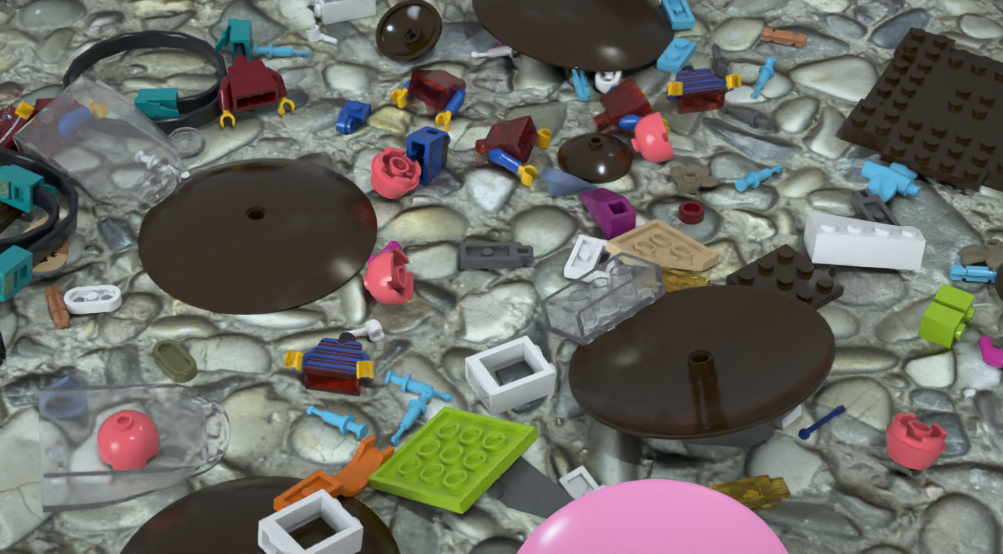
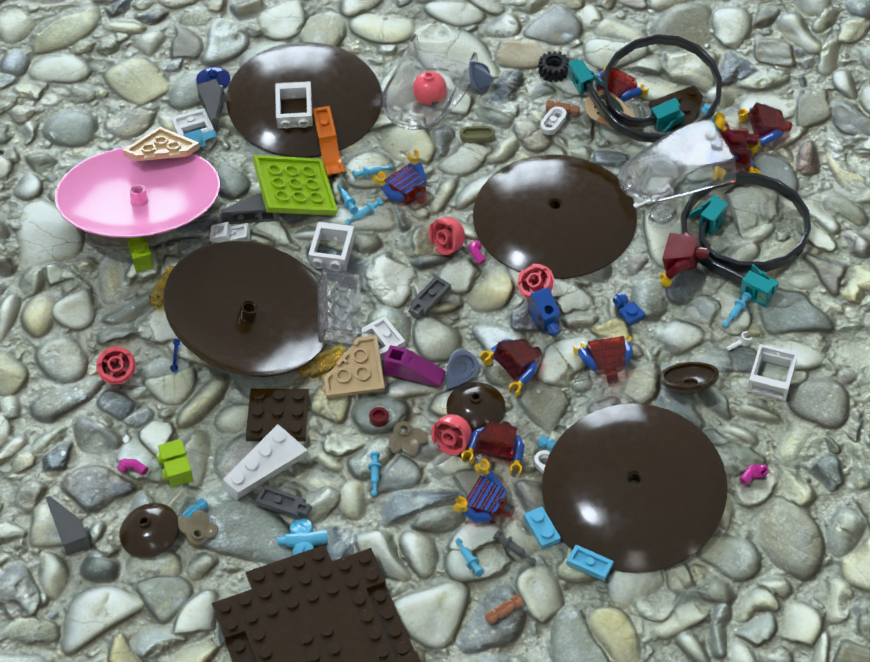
camera: 130 degrees right, 10 degrees up
white hand [345,319,384,342] -> none
dark grey piece [721,106,774,131] -> none

